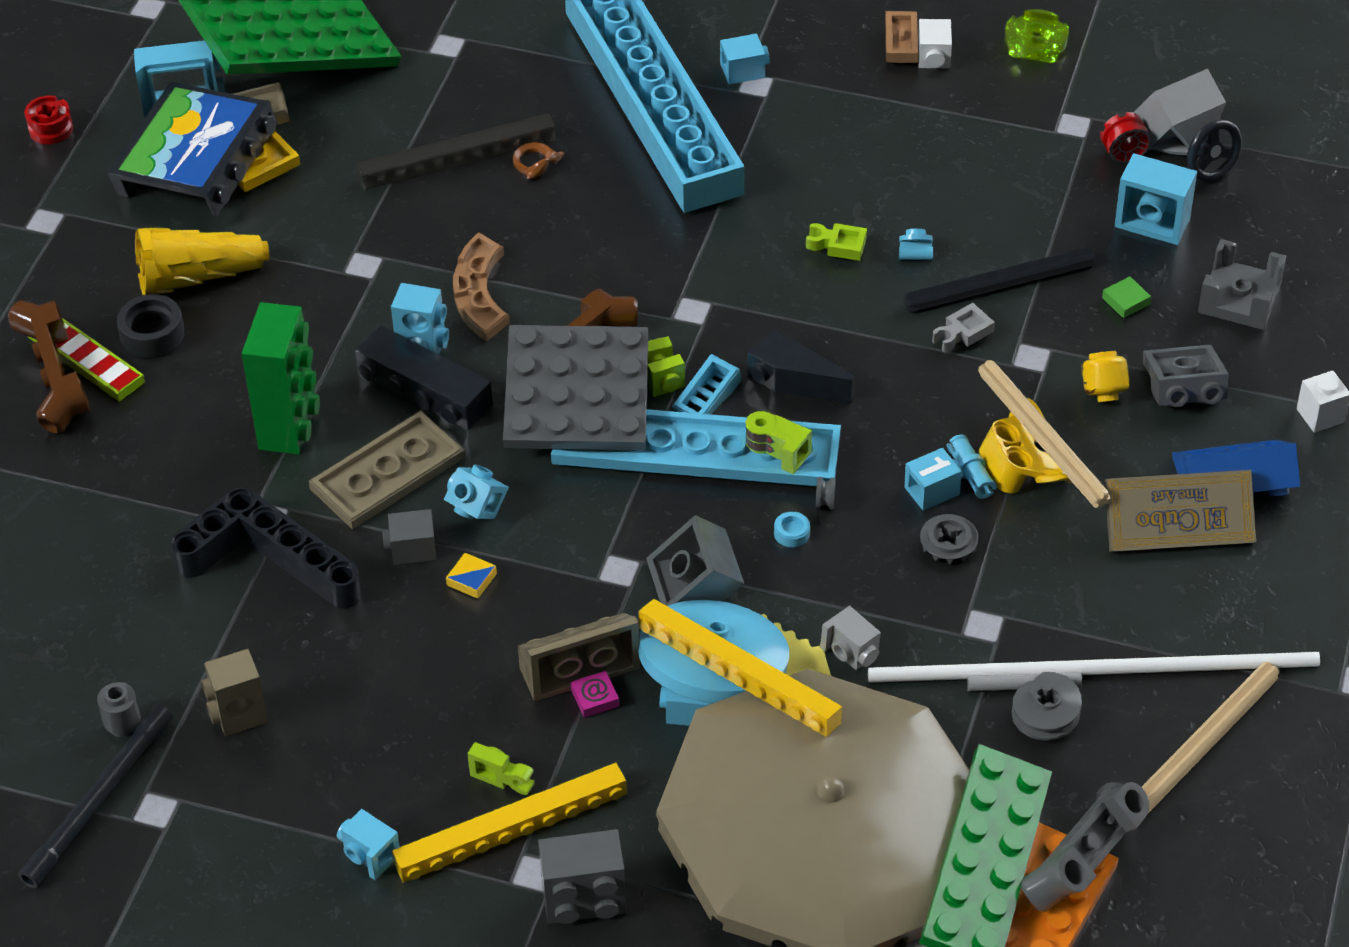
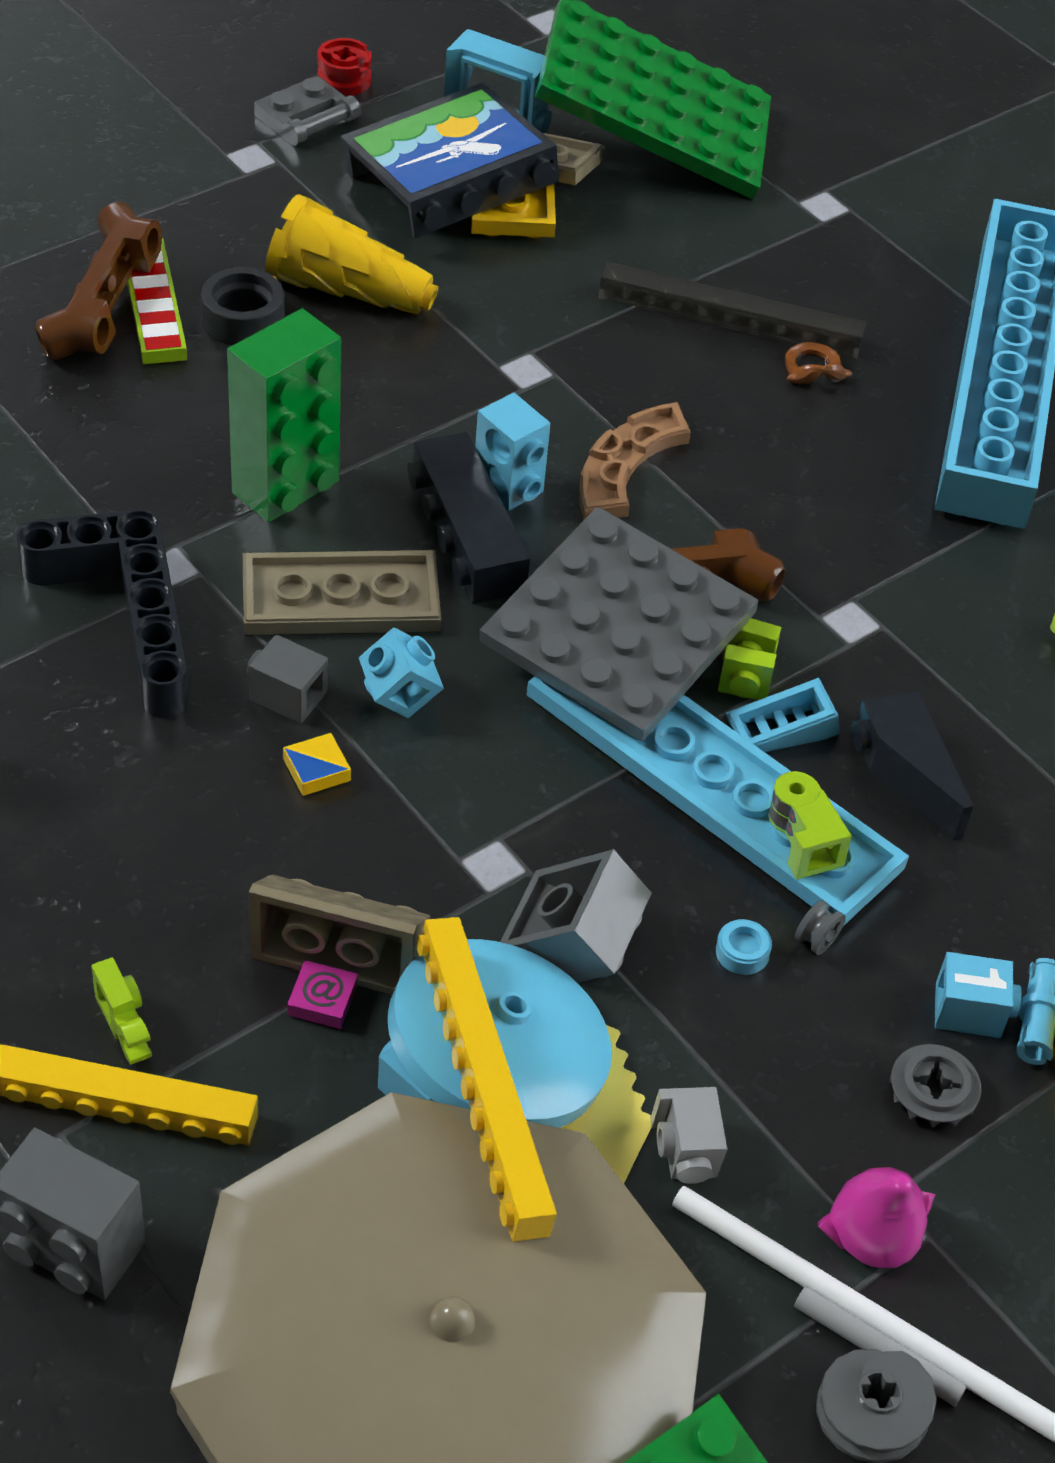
camera: 30 degrees right, 0 degrees up
none -> dark grey plate [254,75,361,146]
none -> dark pink hat [818,1167,935,1268]

